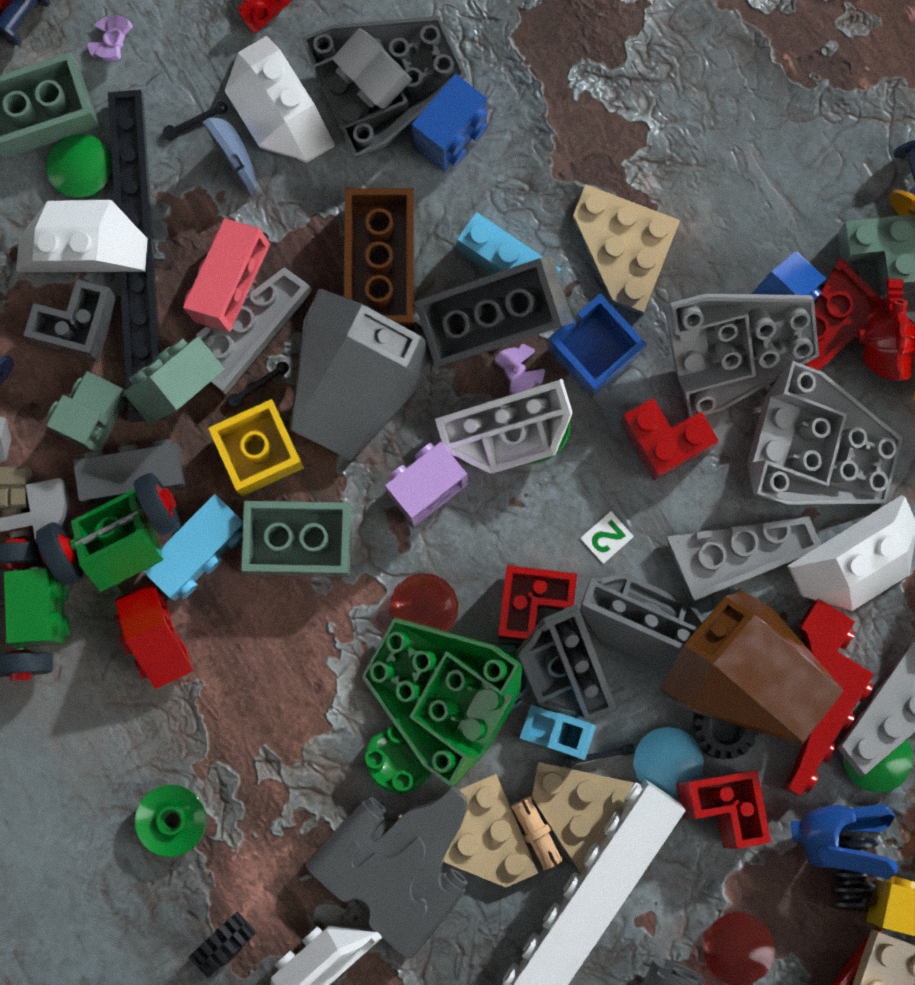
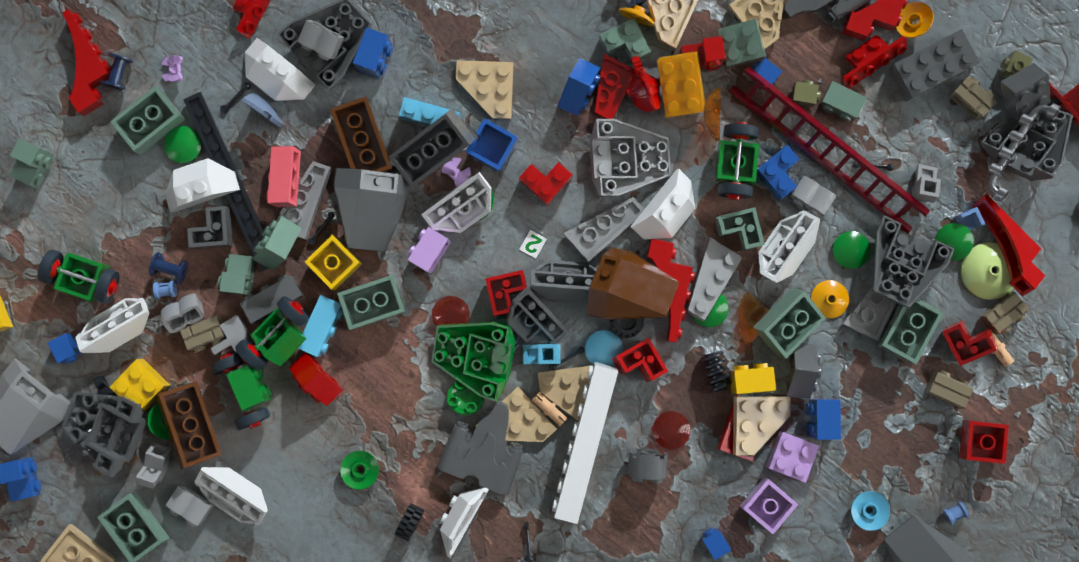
camera: 20 degrees left, 5 degrees up
light grey wedge [666,294,819,418] -> none
blue piece [791,804,899,880] -> none

